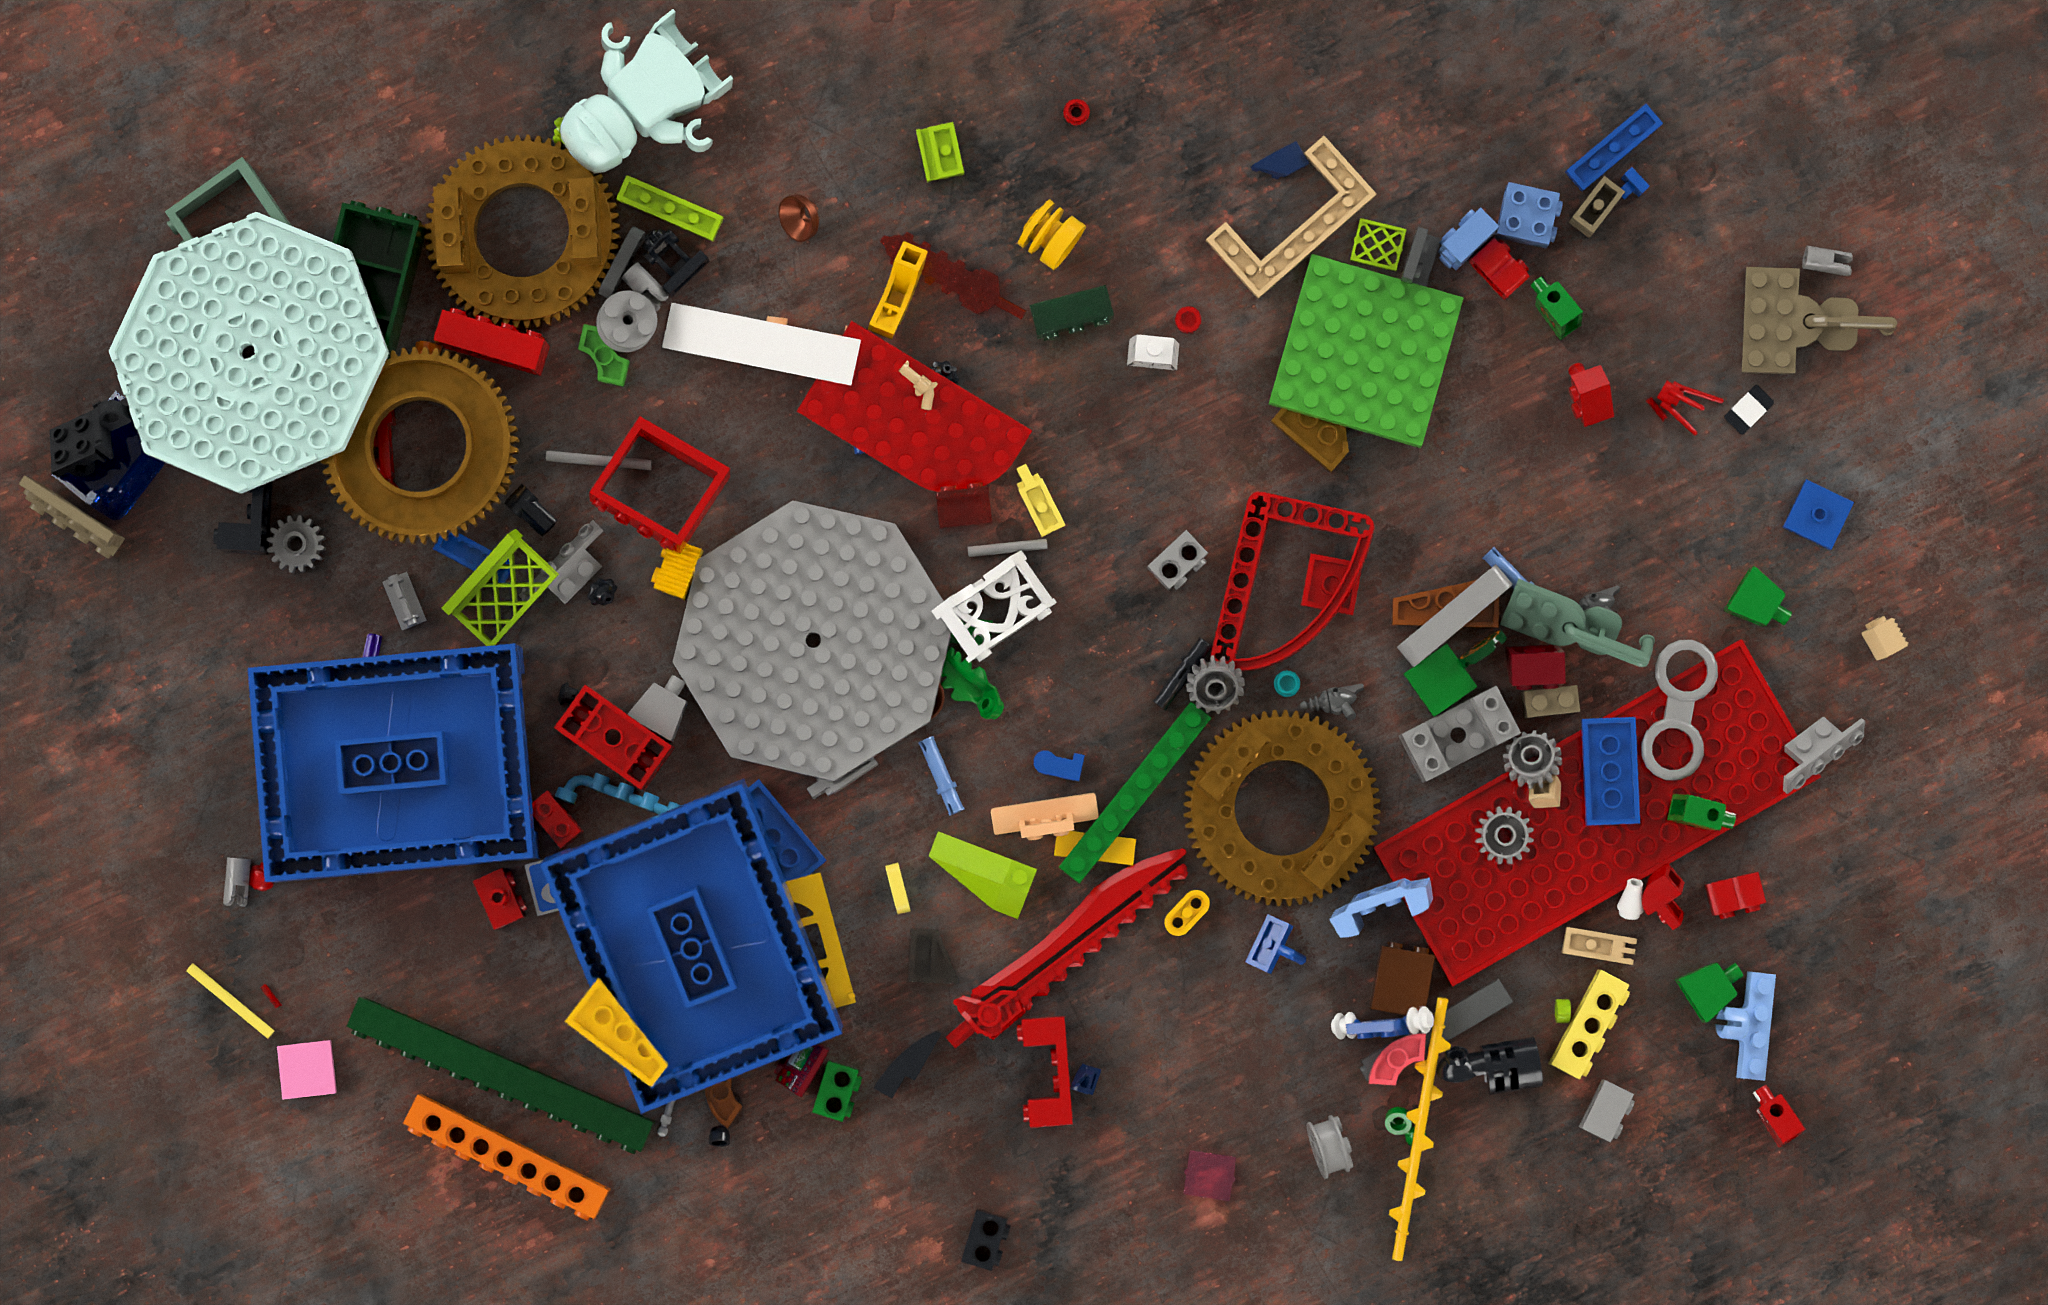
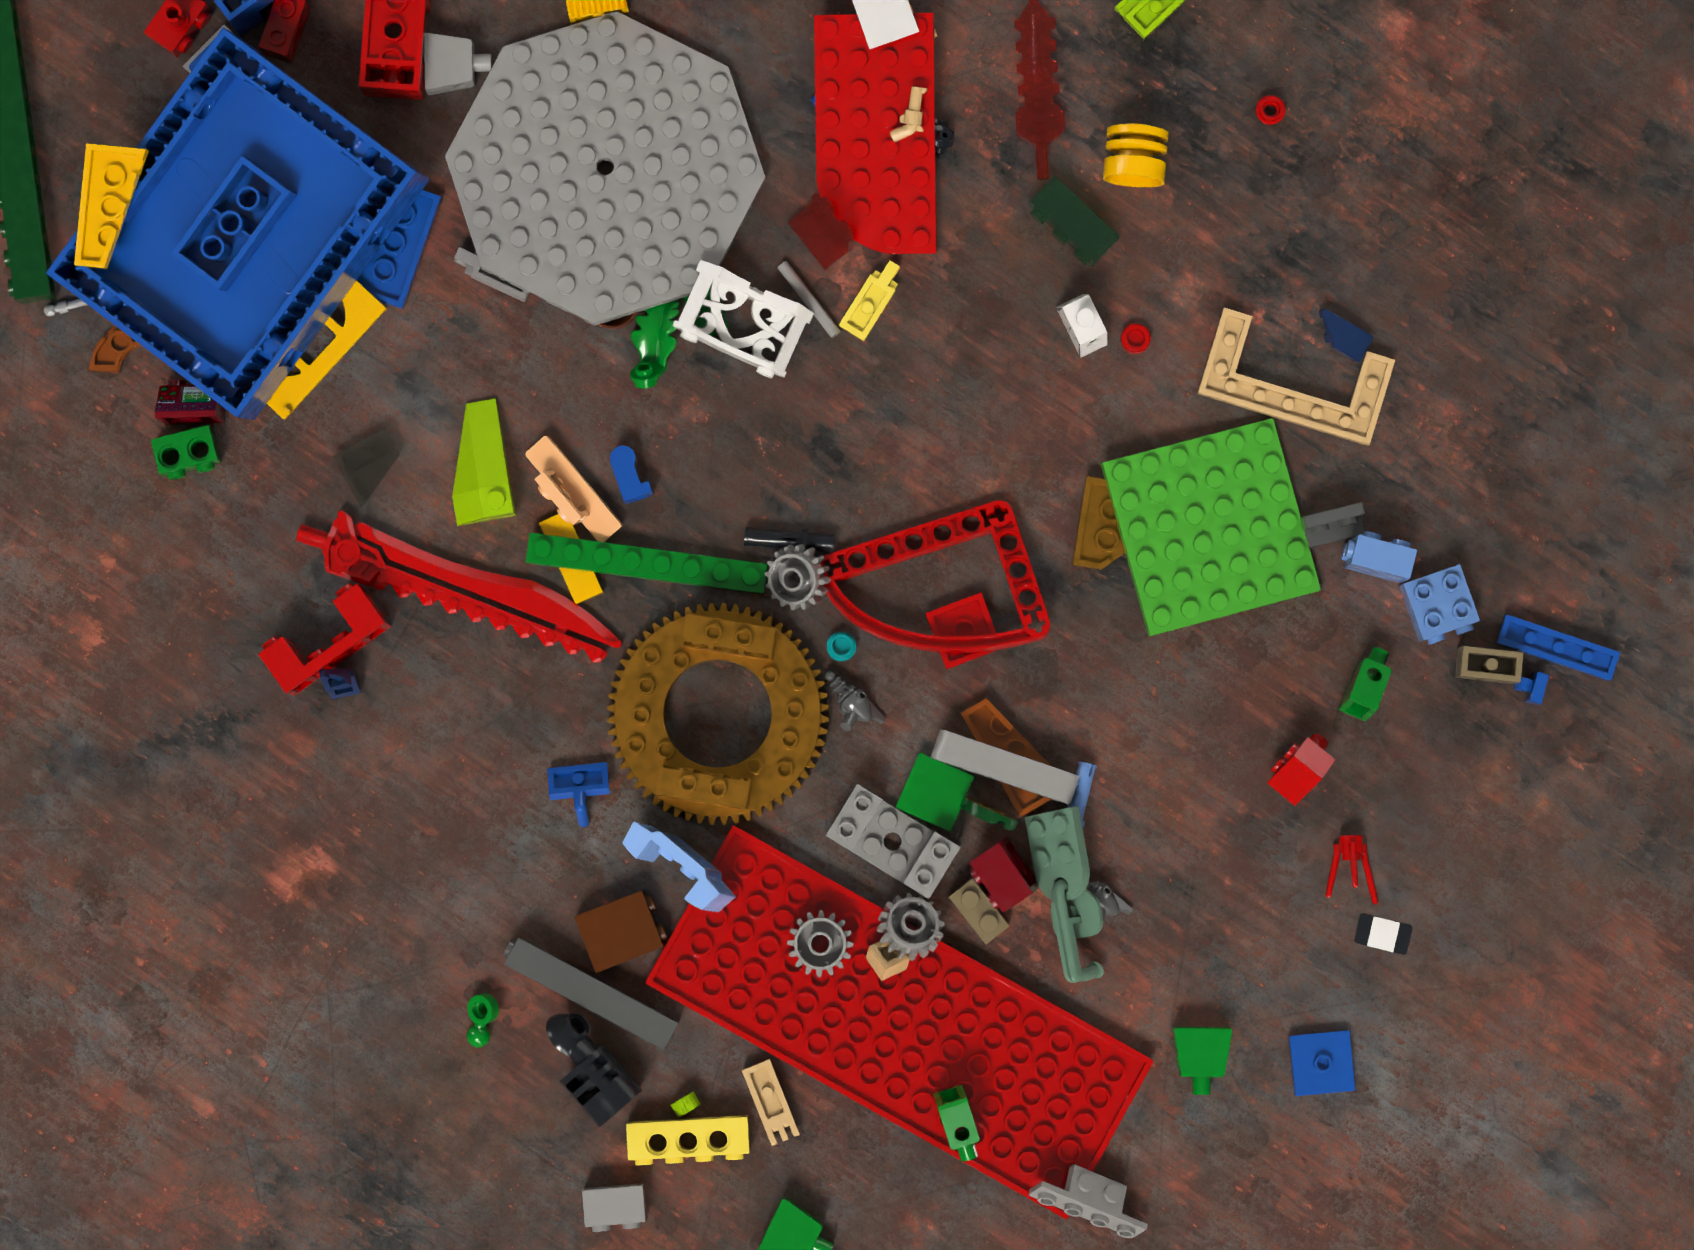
camera: 55 degrees right, 0 degrees up
dark azure bar [554,773,681,814] -> none
black hinge [709,1125,730,1147] -> none
yellow arch [868,241,928,340] -> none
black slope [874,1030,942,1099] -> none
light yellow beam [885,862,911,914] -> none
medium blue pin [918,736,965,816] -> none
black brick [961,1208,1011,1271] -> none
light grey brick [1147,530,1208,591] -> none
yellow plate [1164,890,1210,936] -> none
clear pink piece [1183,1150,1236,1201] -> none
light grey wheel [1306,1115,1353,1179] -> none
plate [1331,1007,1434,1039] -> none
lime window [1350,218,1406,272] -> none
coral tile [1368,1034,1426,1086] -> none
yellow plant [1389,997,1451,1261] -> none
red brick [1469,238,1530,300] -> none
blue plate [1581,717,1640,826] -> none
white cone [1617,878,1644,920] -> none
light grey bar [1641,640,1718,781] -> none
red brick [1642,863,1685,930] -> none
red leg [1646,397,1668,422] -> none
red brick [1704,872,1766,919] -> none
dark tan plate [1742,267,1897,375] -> none
light grey hinge [1802,246,1853,276] -> none
tan brick [1861,616,1908,660] -> none

